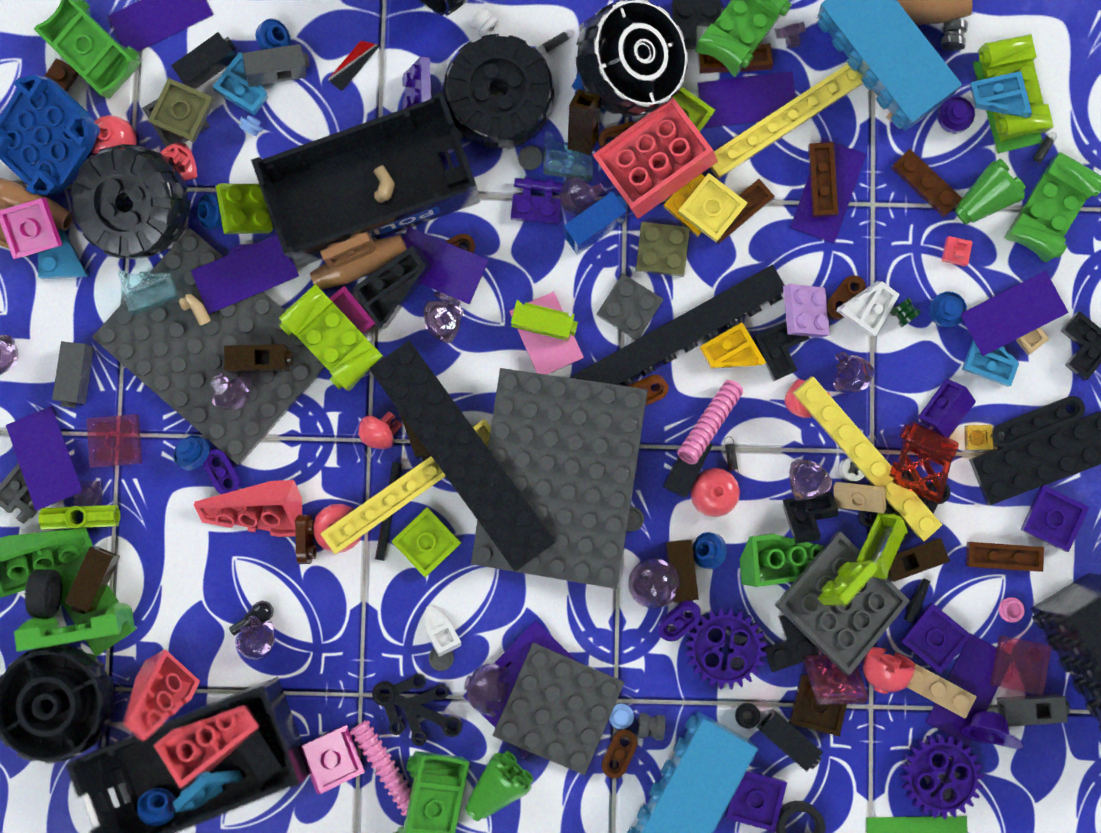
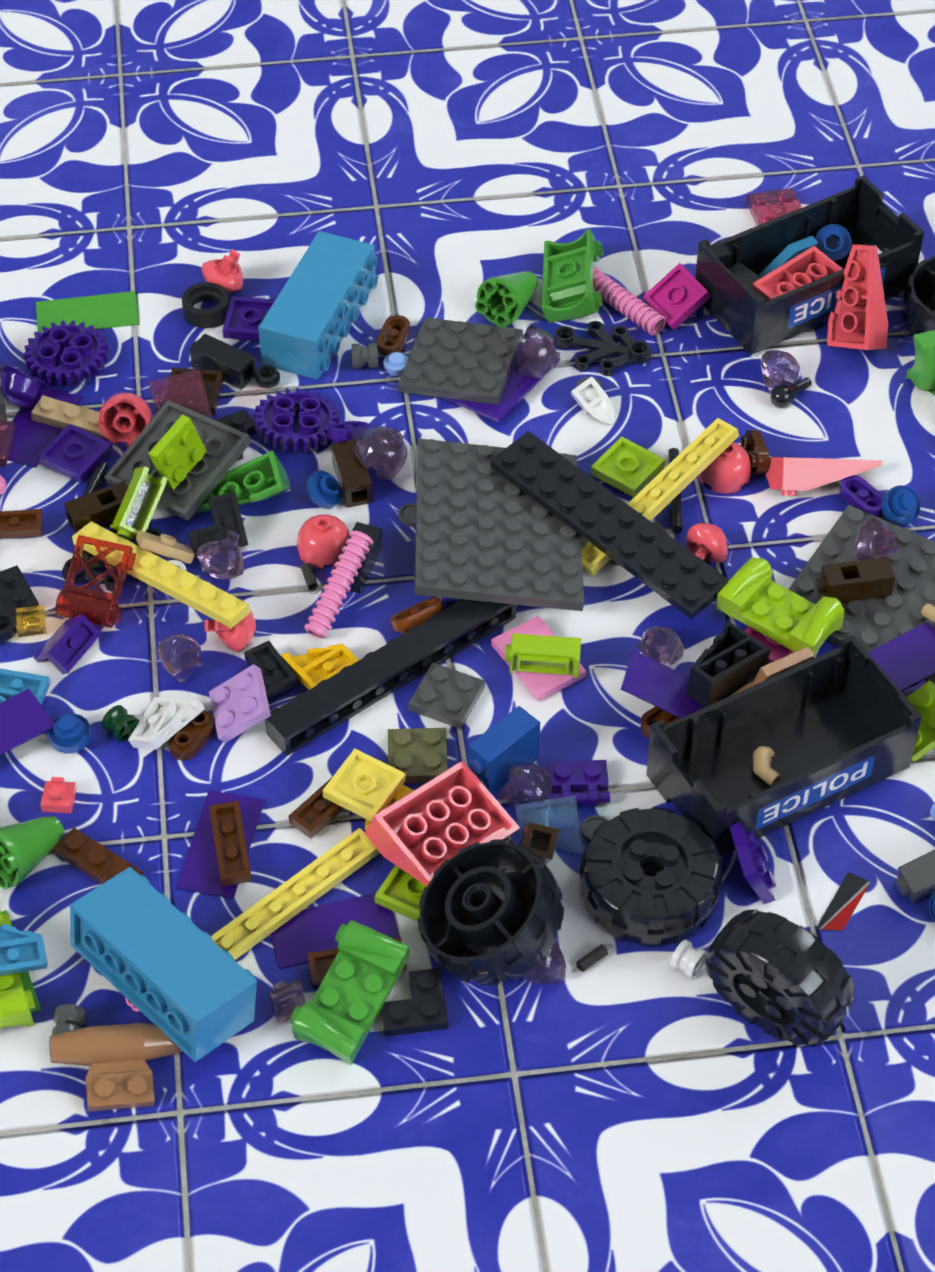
camera: 170 degrees right, 35 degrees down
dark purple plate [937,96,975,134] -> none

